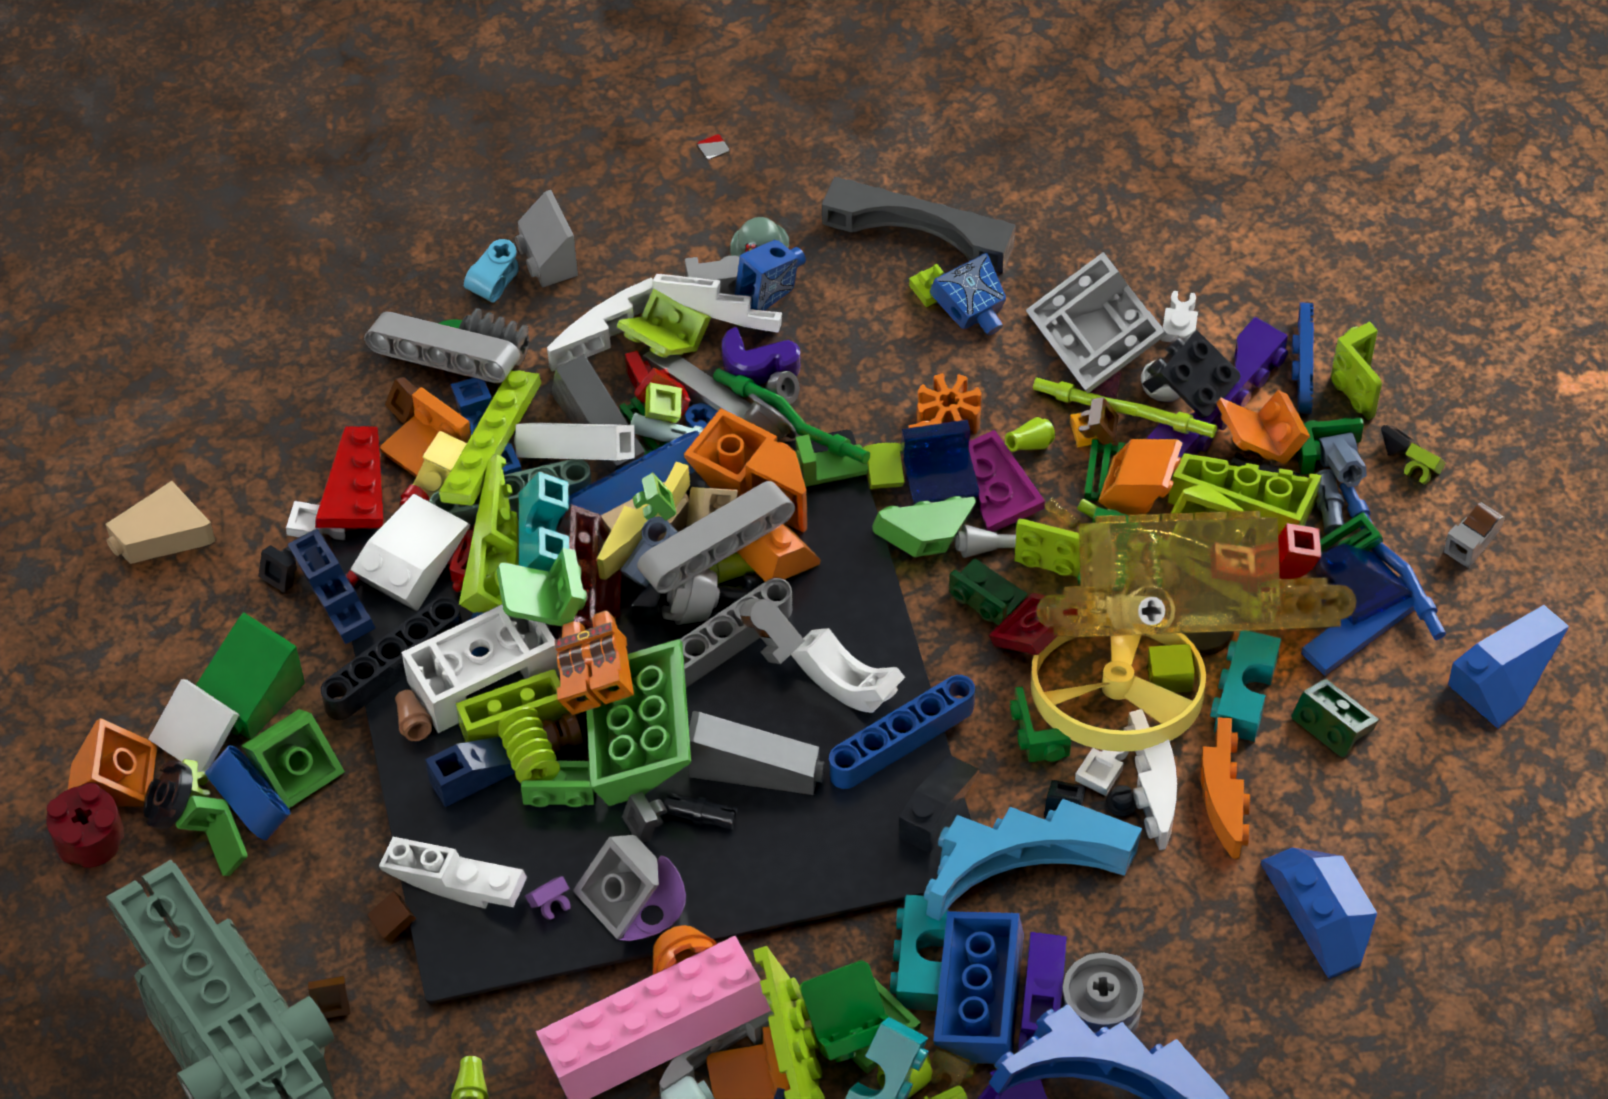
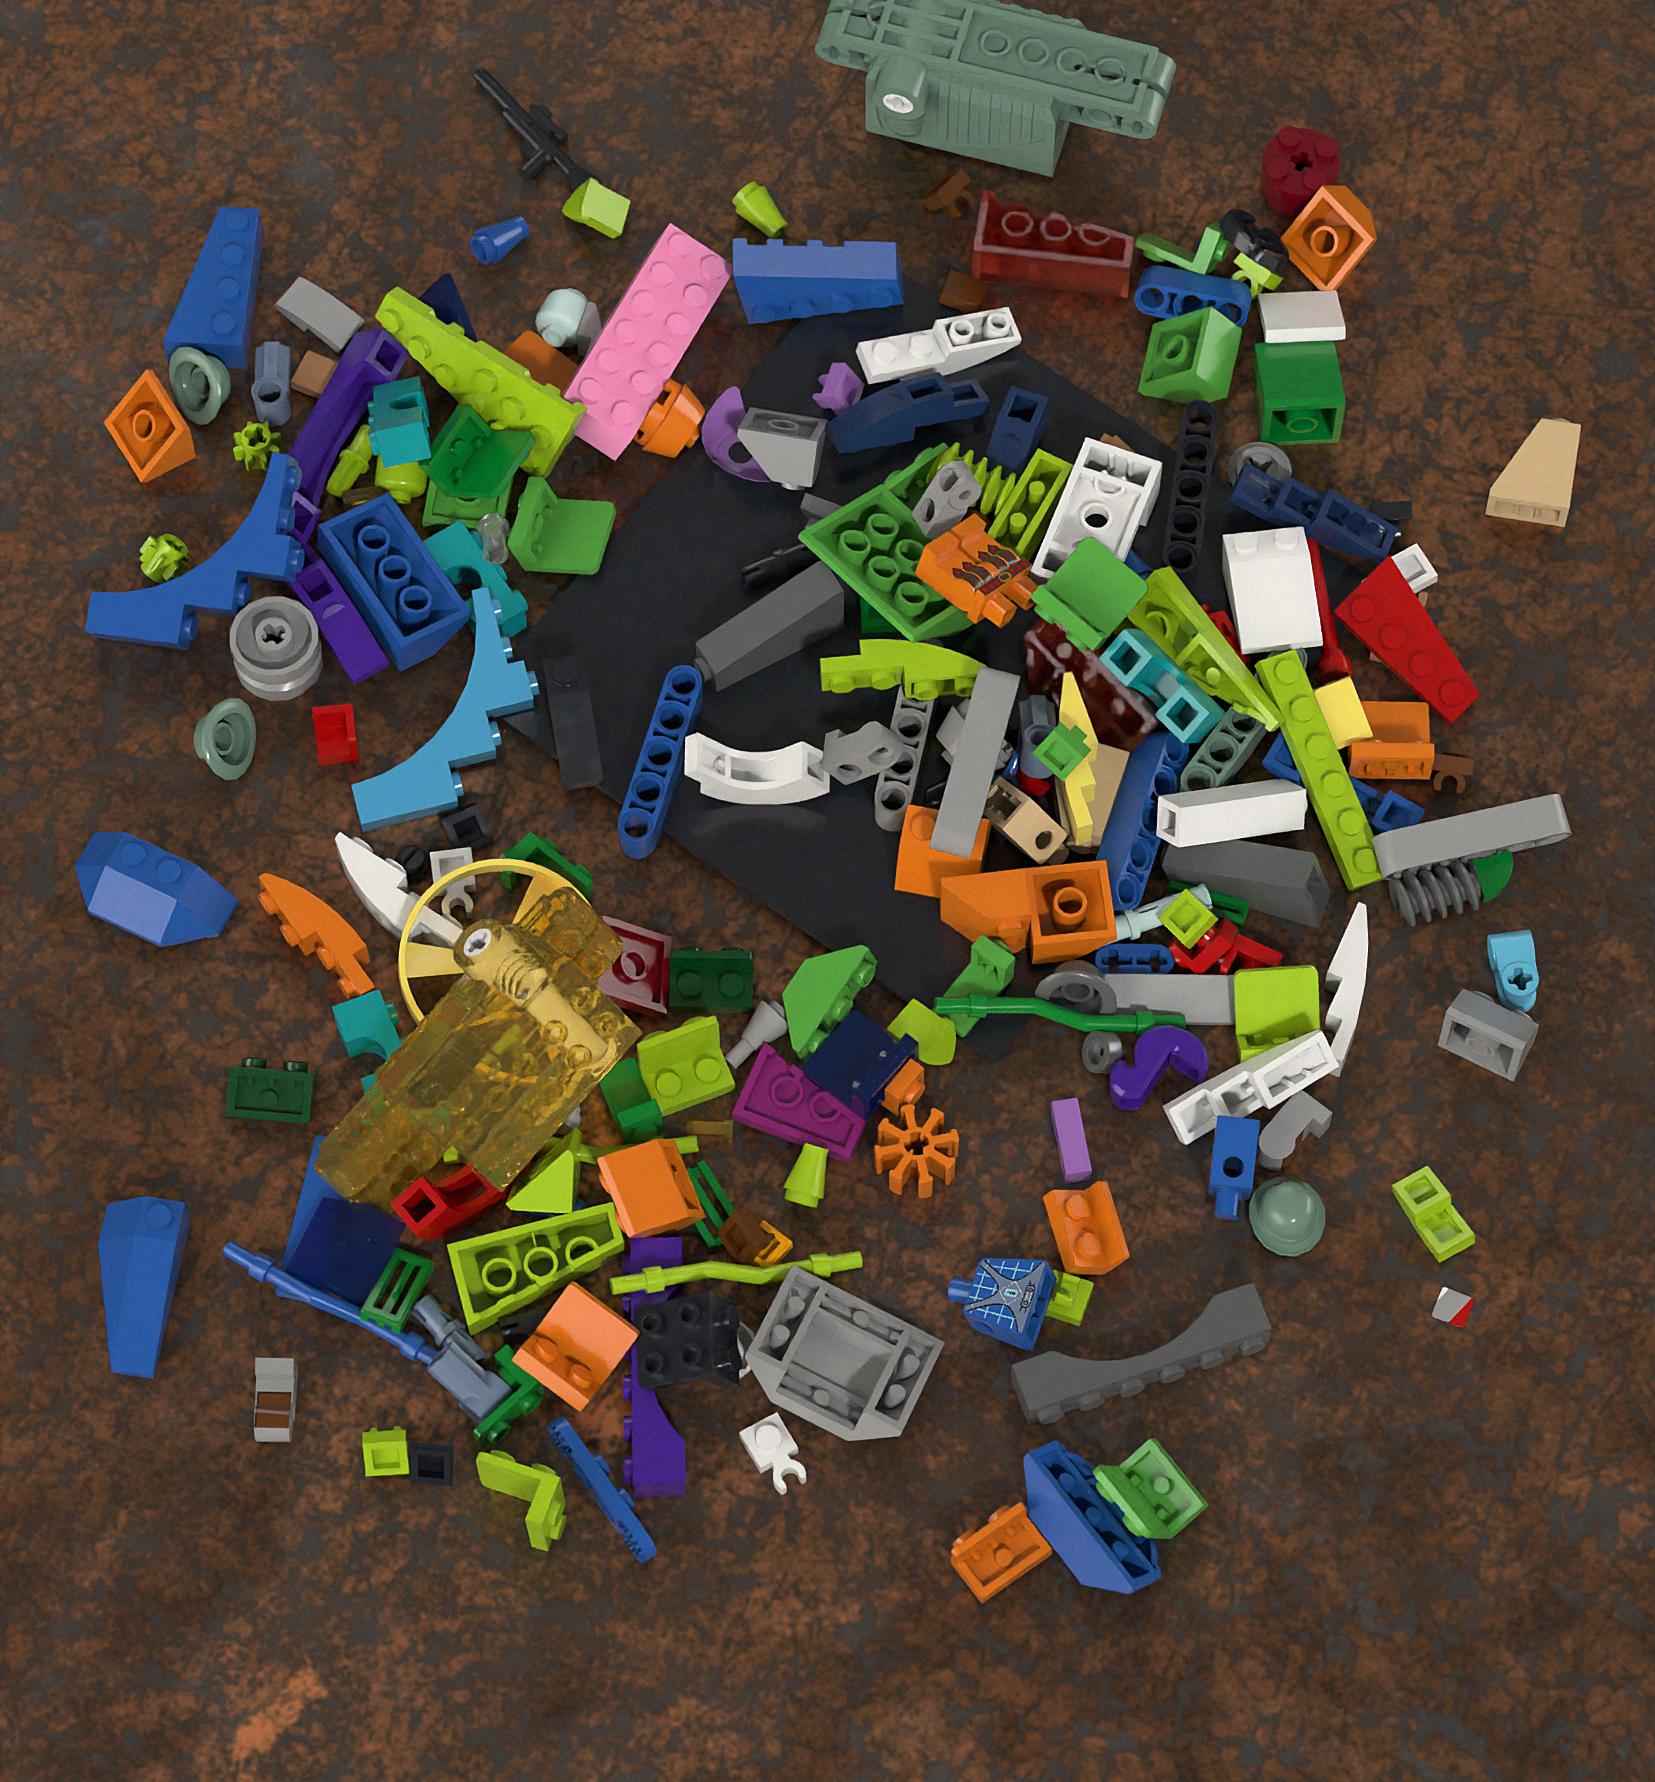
camera: 140 degrees right, 10 degrees up
none -> sand green hat [193,698,256,780]
none -> red panel [312,703,360,765]
none -> clear pin [477,513,509,565]
none -> bright green bracket [507,477,616,575]
none -> blue wedge [733,238,904,324]
none -> lime slope [820,639,987,701]
none -> dark blue slope [825,372,990,454]
none -> light grey leg [911,461,981,539]
none -> orange bracket [951,1502,1052,1604]
none -> clear red wedge [972,189,1135,297]
none -> blue wedge [1023,1440,1162,1594]
none -> orange bracket [1043,1181,1129,1275]
none -> medium lavender piece [1051,1098,1092,1184]
none -> bright green bracket [1092,1438,1209,1539]
none -> light grey gear [1227,442,1291,487]
none -> lime slope [1392,1165,1475,1263]

